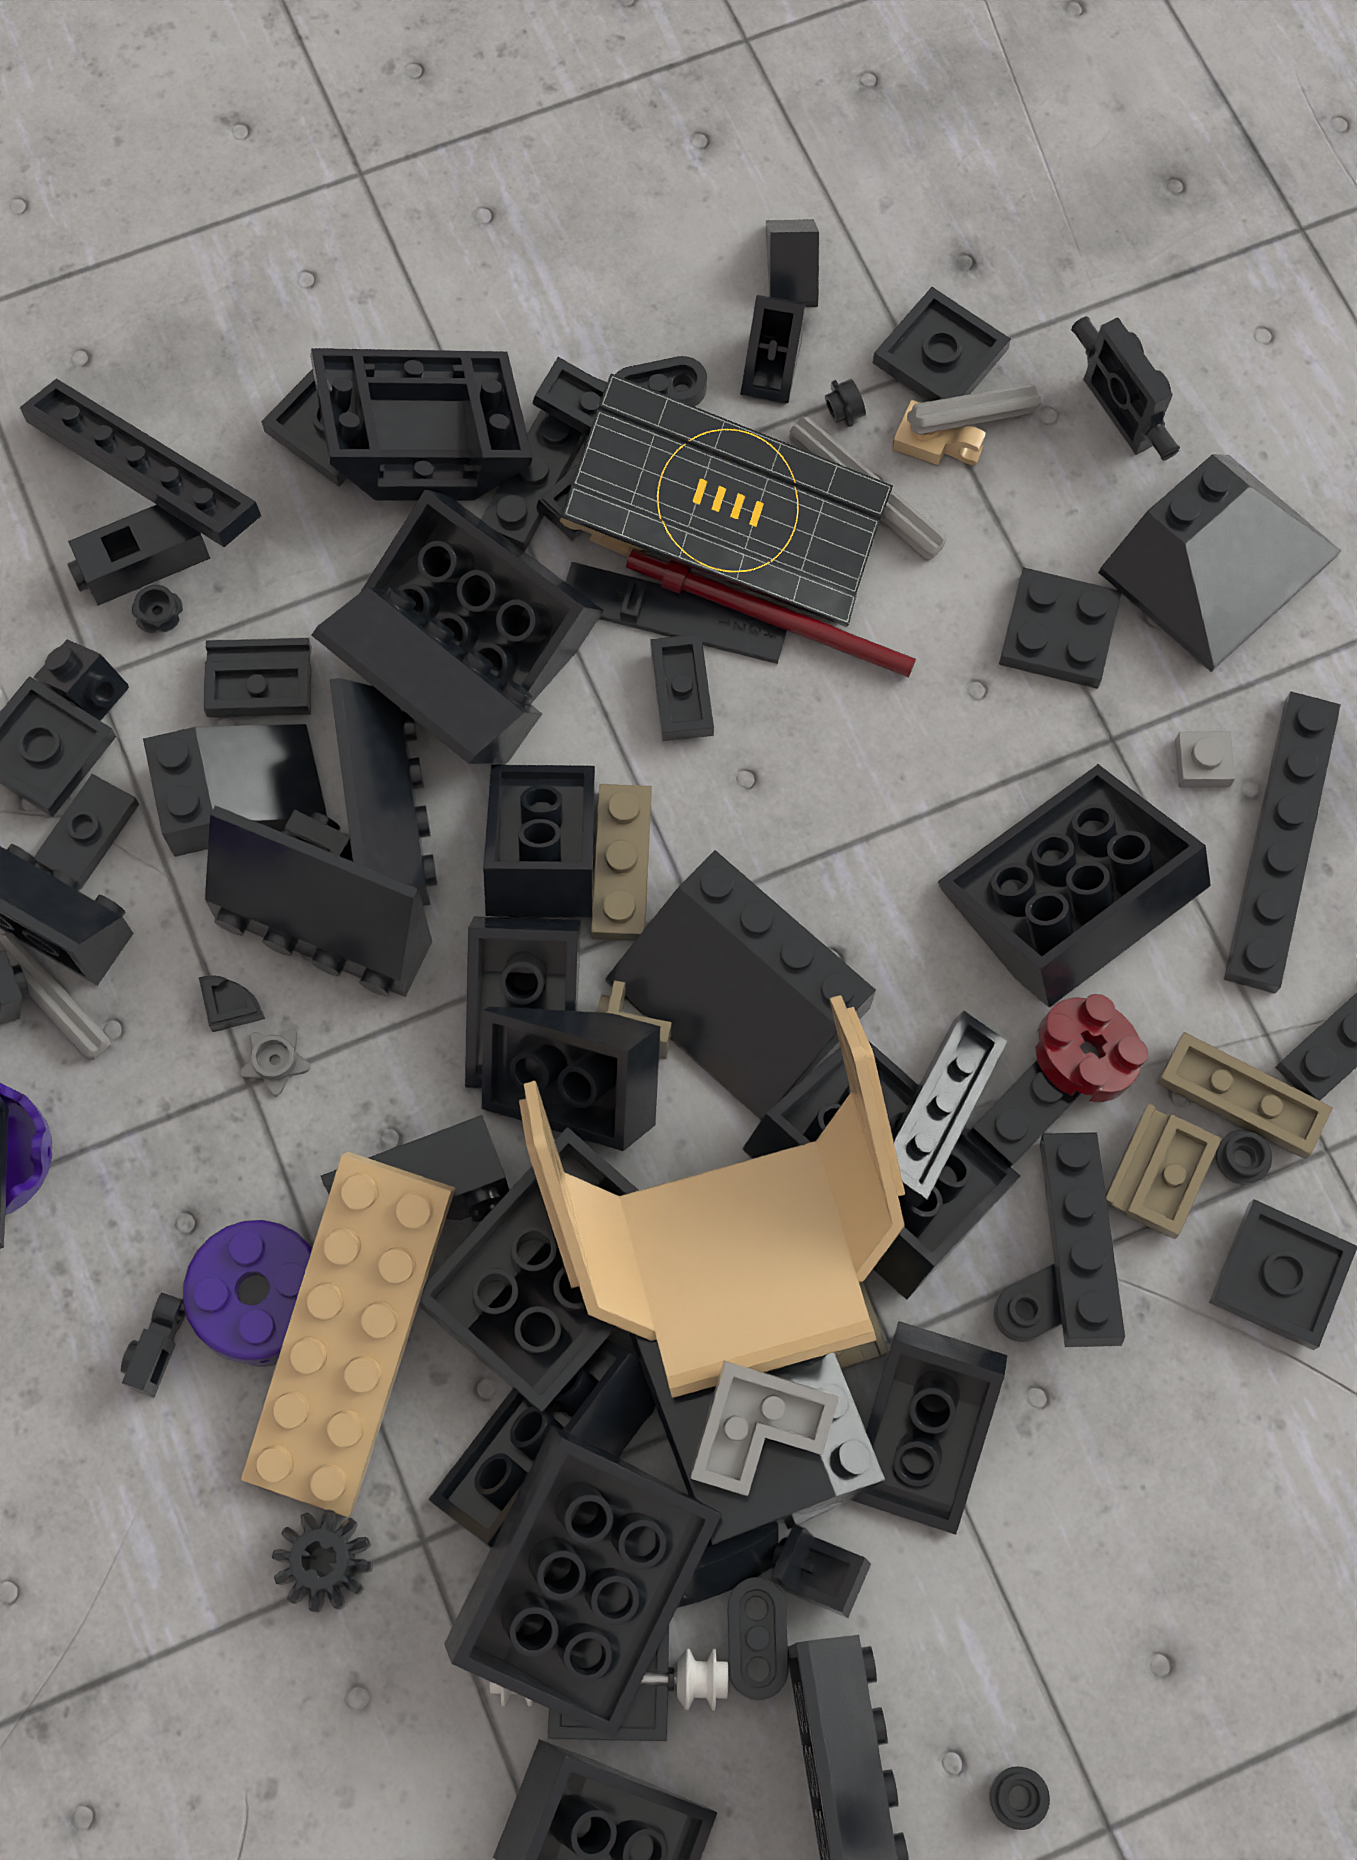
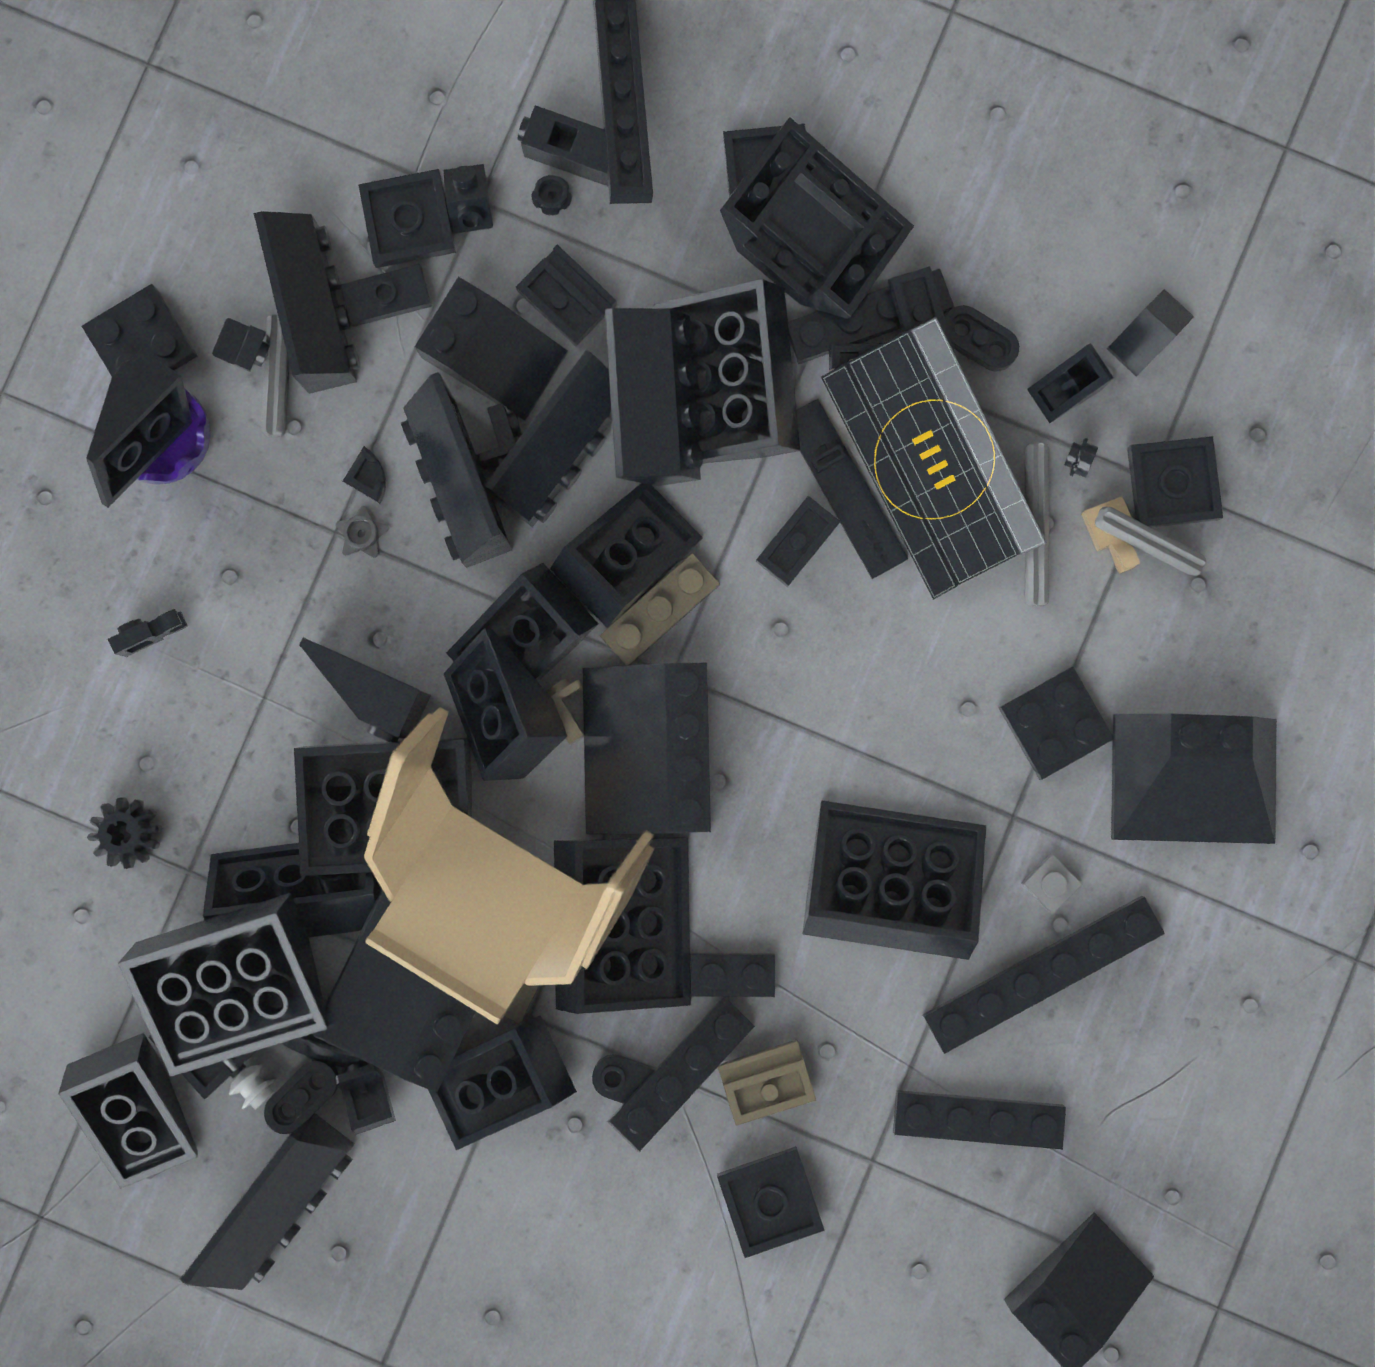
camera: 50 degrees right, 15 degrees up
dark purple plate [183,1220,313,1367] -> none
tan plate [241,1151,455,1518] -> none
dark red bar [626,549,916,678] -> none
light grey plate [689,1360,839,1496] -> none
plate [892,1011,1008,1208] -> none
black plate [989,1766,1050,1830] -> none
dark red plate [1035,994,1148,1103] -> none
black plate [1071,316,1180,461] -> none
dark tan plate [1157,1032,1333,1159] -> none
black plate [1216,1130,1272,1185] -> none

